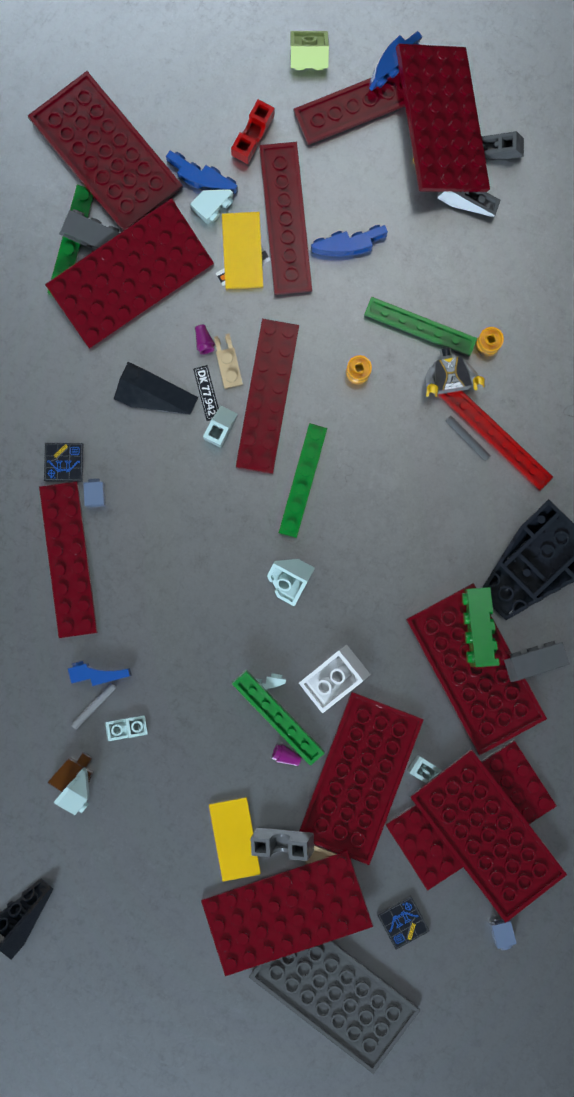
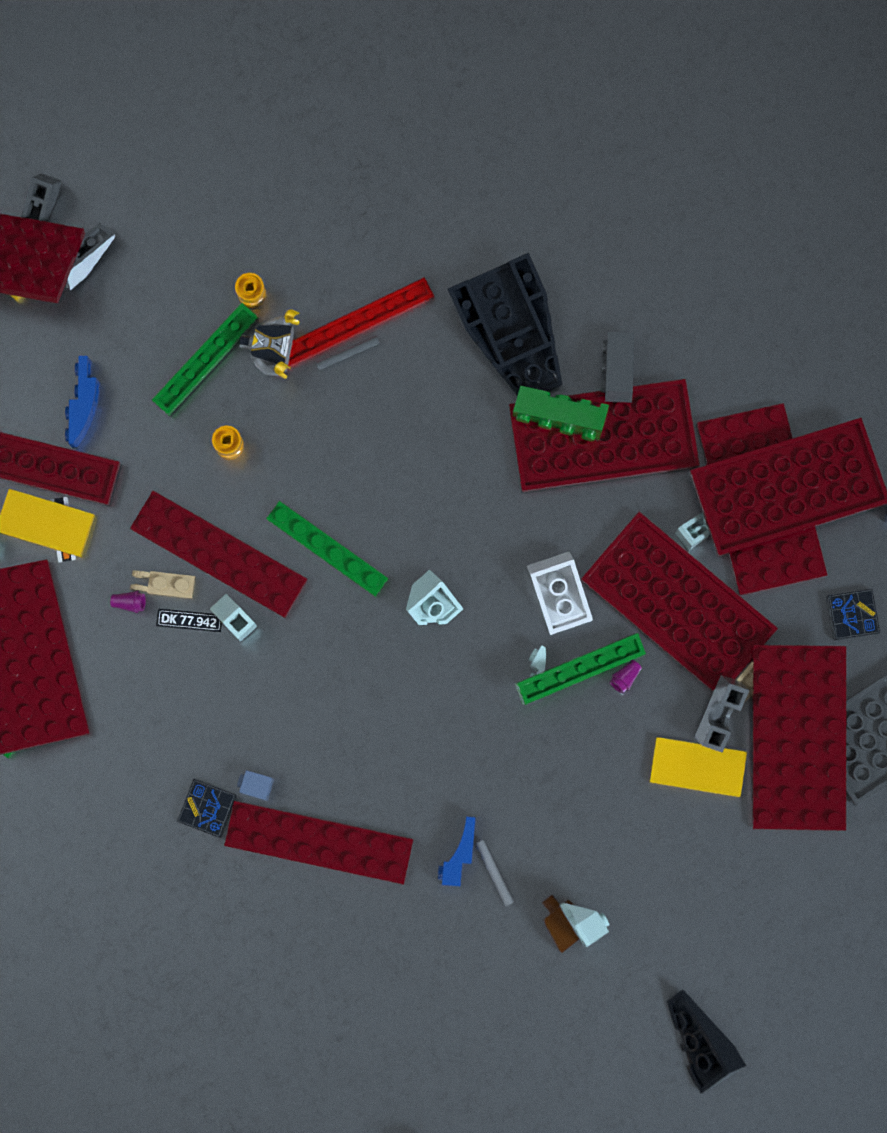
camera: 60 degrees left, 5 degrees down
light aqua slope [105,715,148,741] -> none
black wedge [114,362,199,415] -> none

